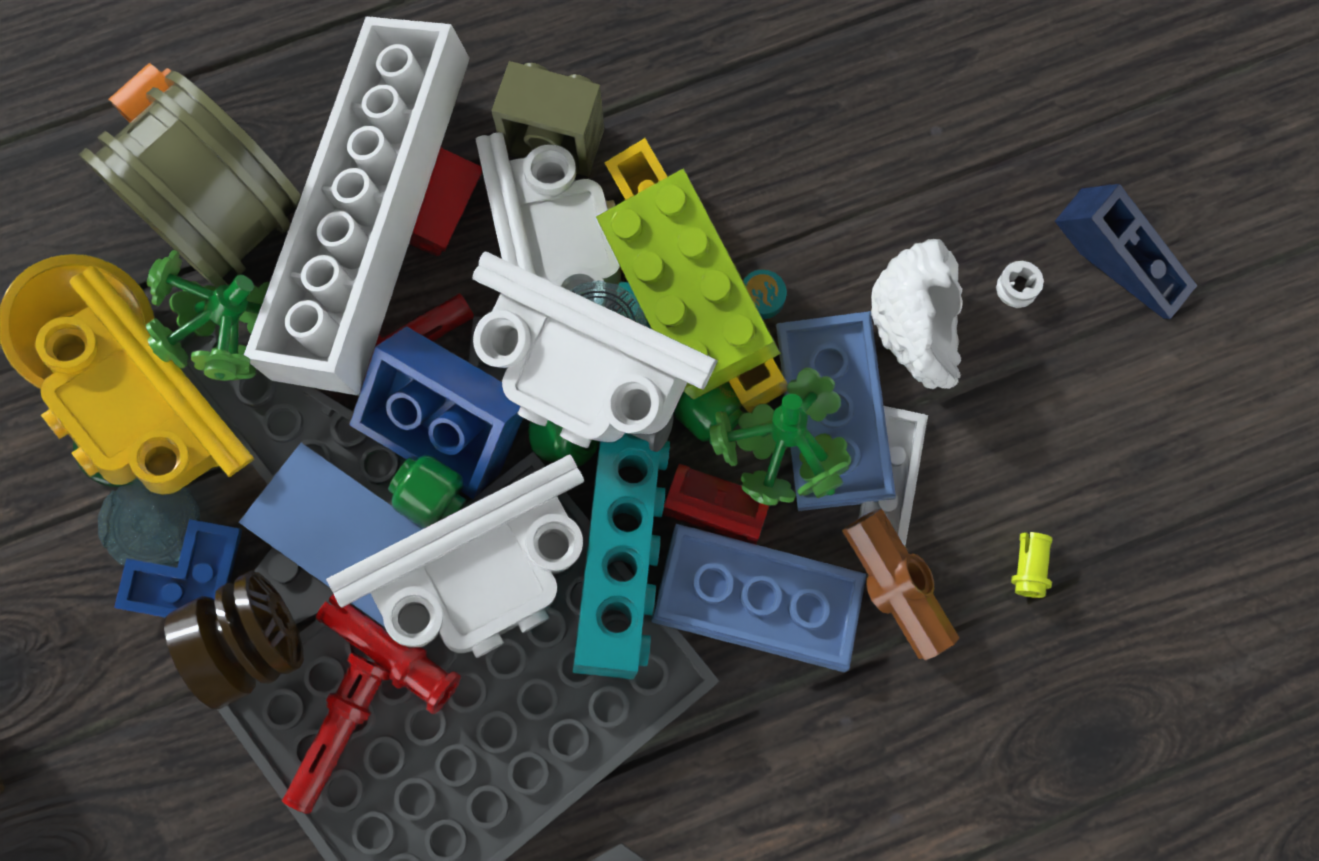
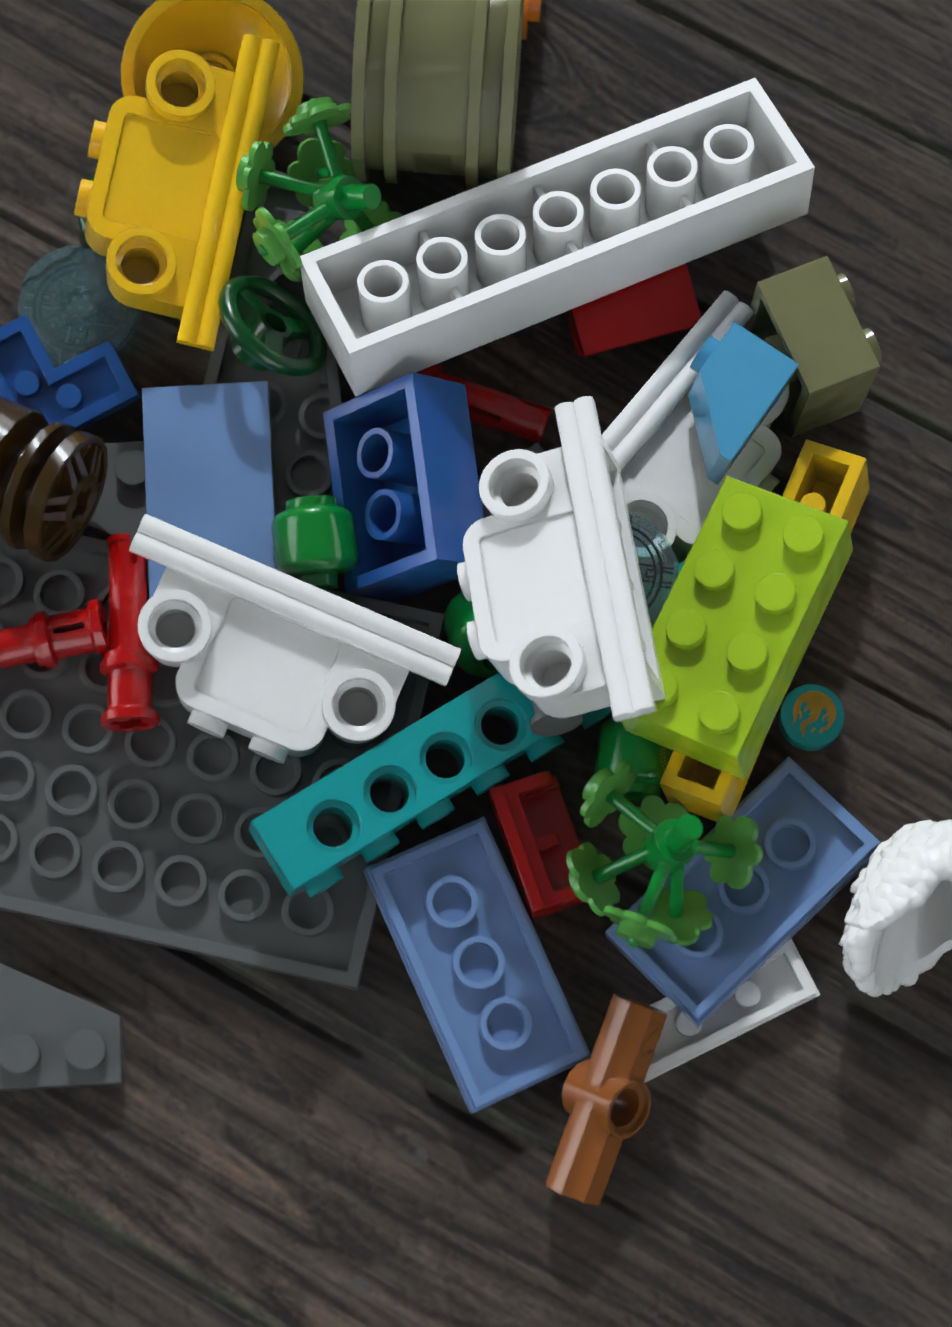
camera: 50 degrees right, 0 degrees up
neon yellow pin [1011,532,1052,598] -> none
none -> dark green piece [218,275,327,377]
none -> dark azure slope [688,322,799,485]

